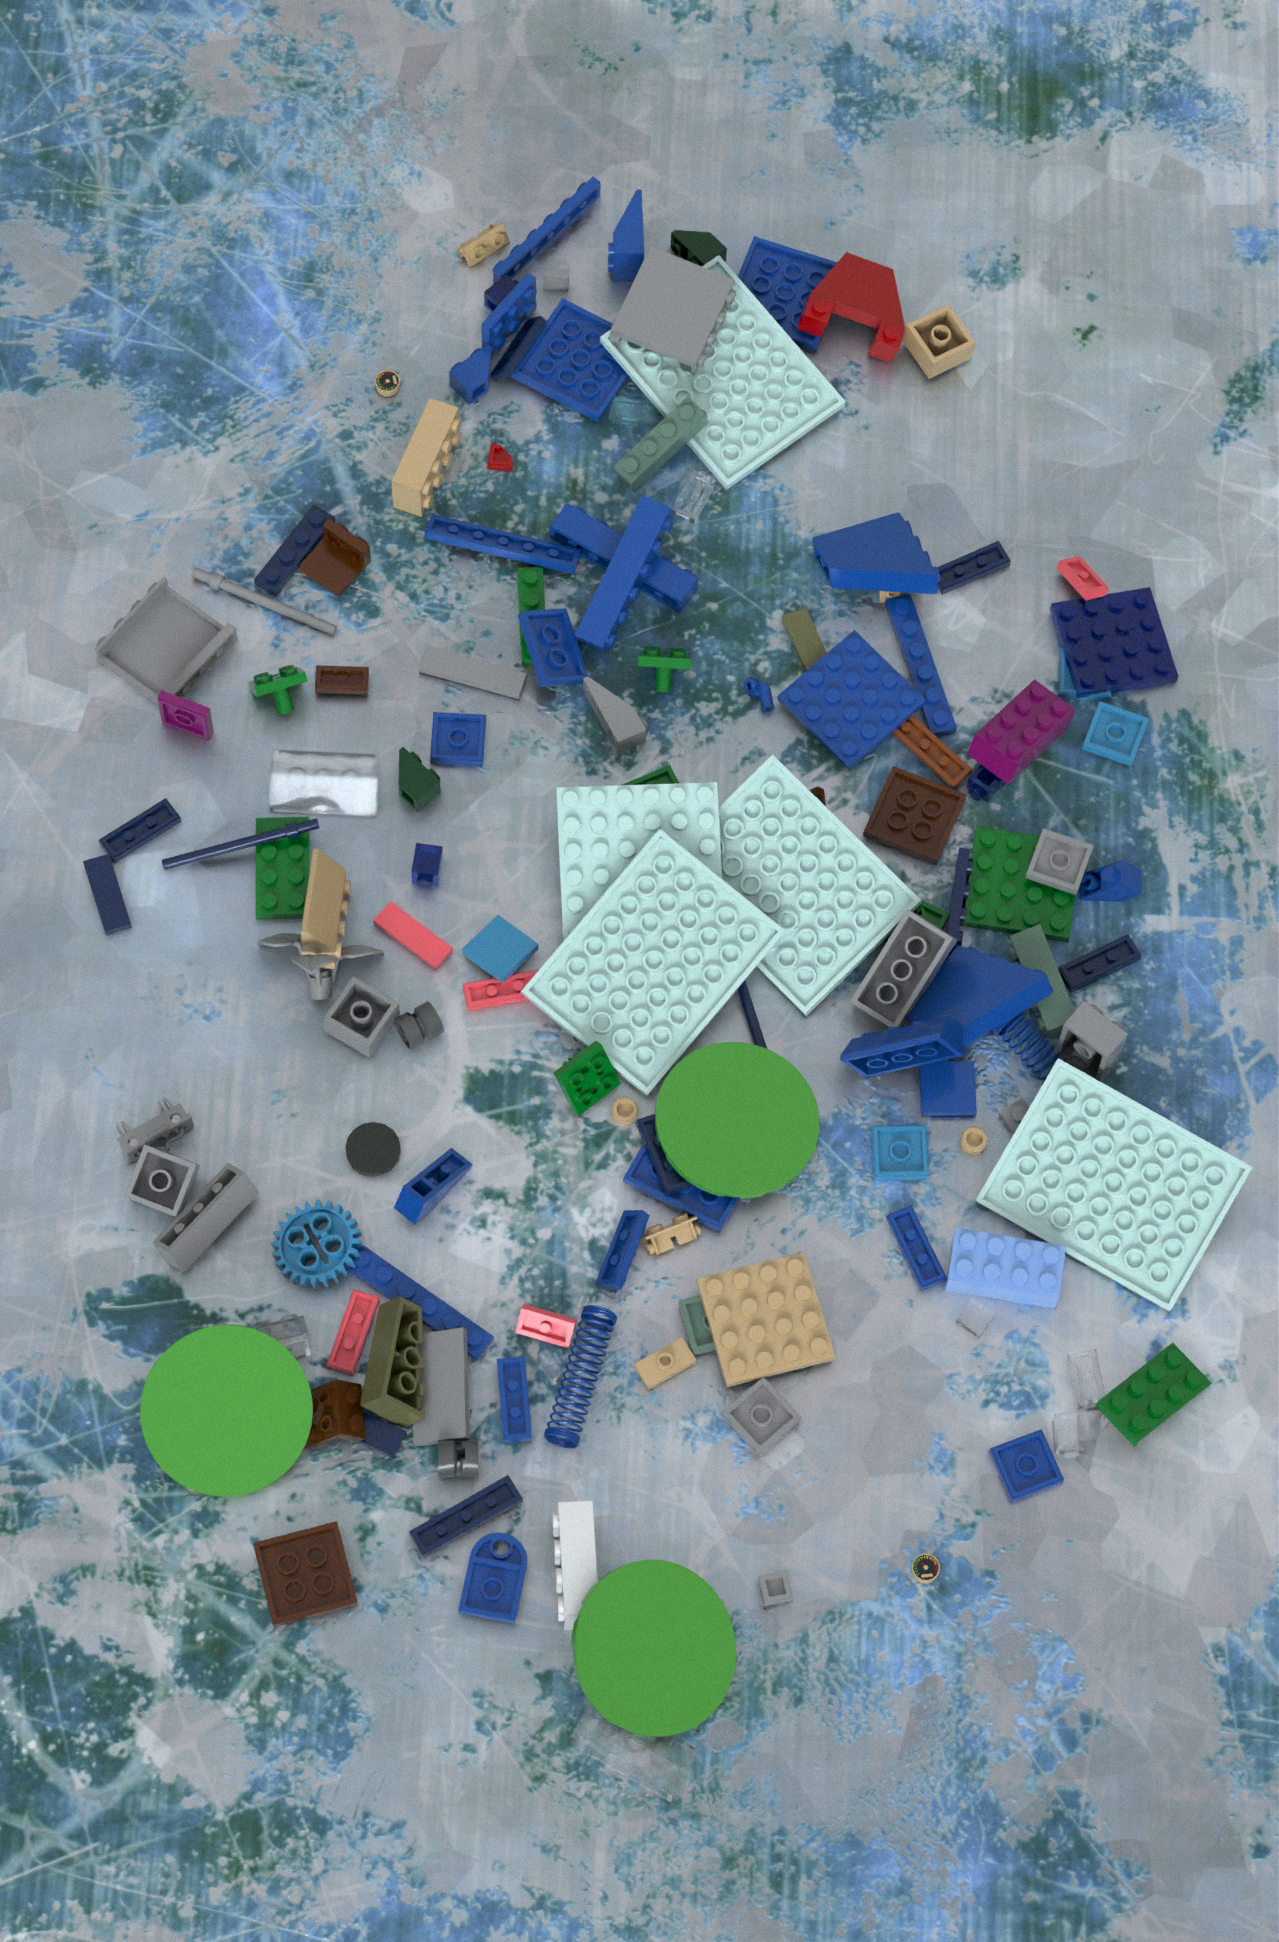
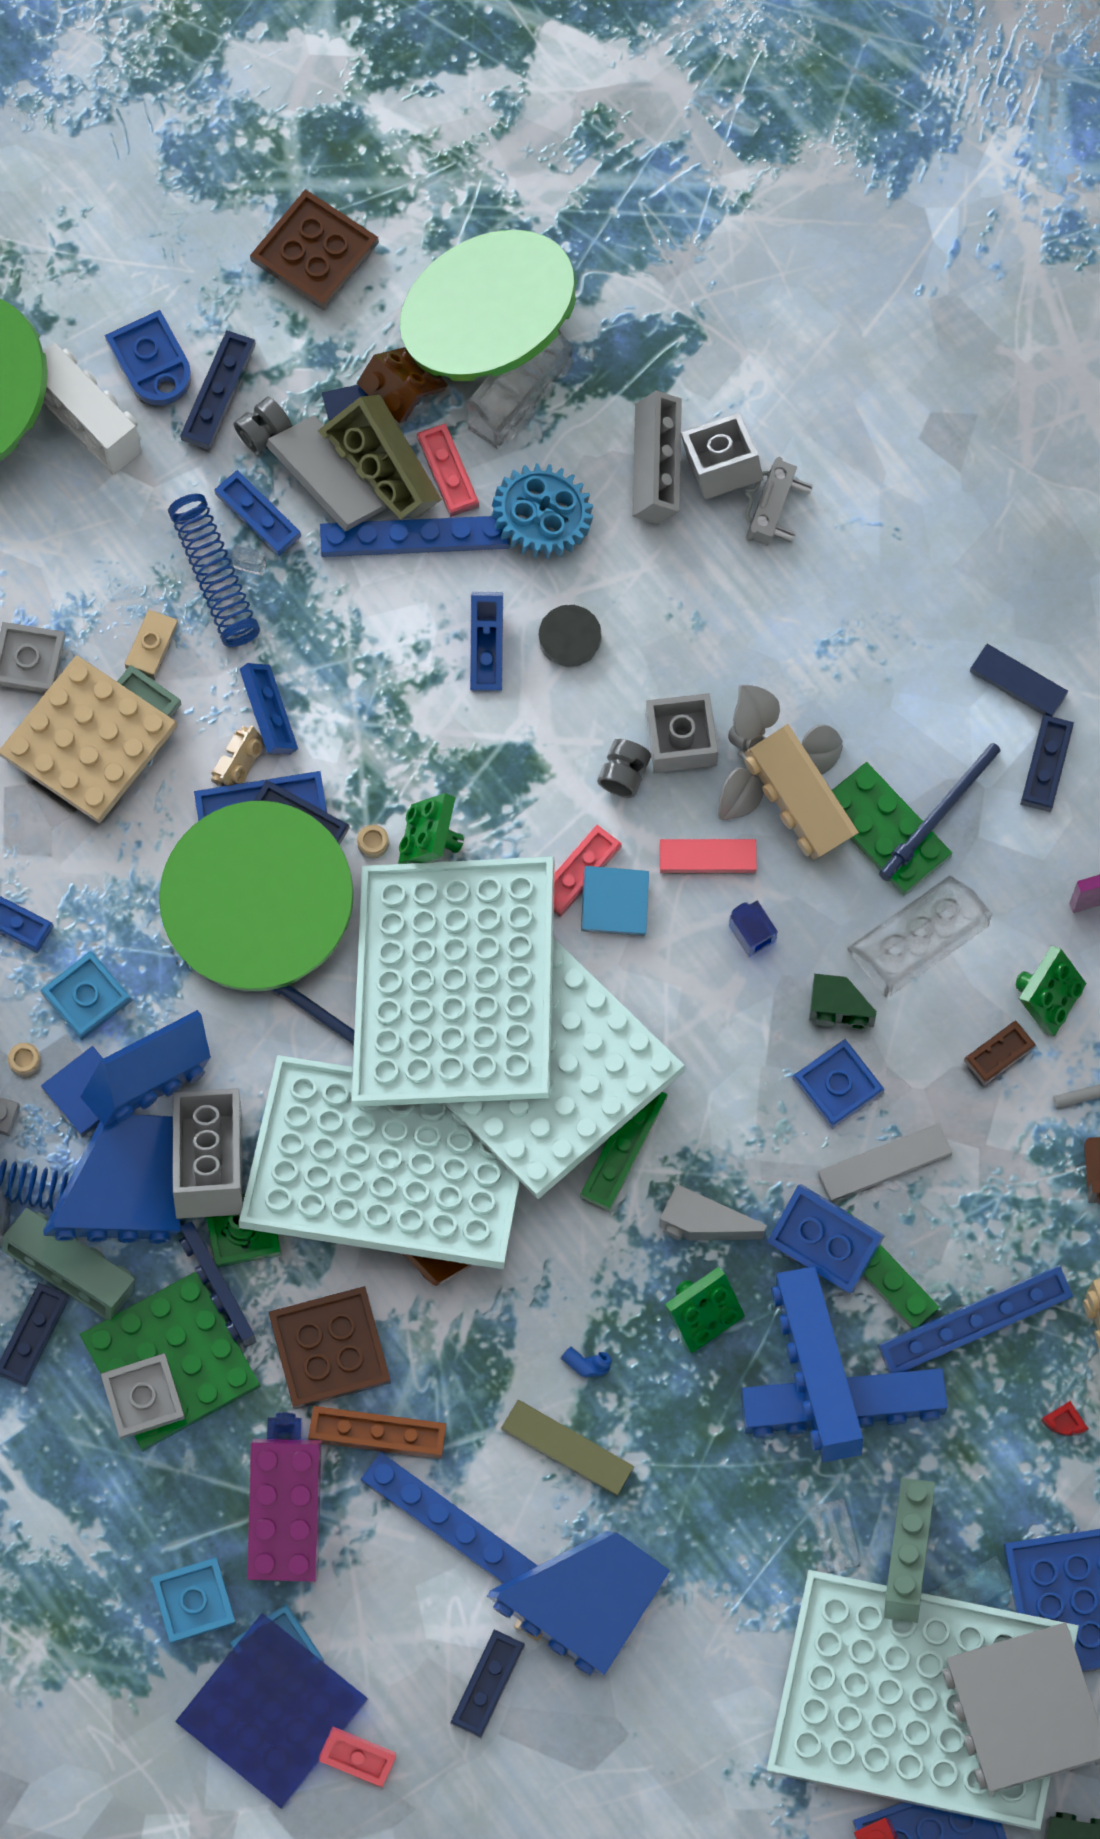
camera: 145 degrees right, 5 degrees up
coral plate [515,1304,577,1348] -> none
blue plate [777,630,926,770] -> none
blue slope [1079,860,1142,902] -> none

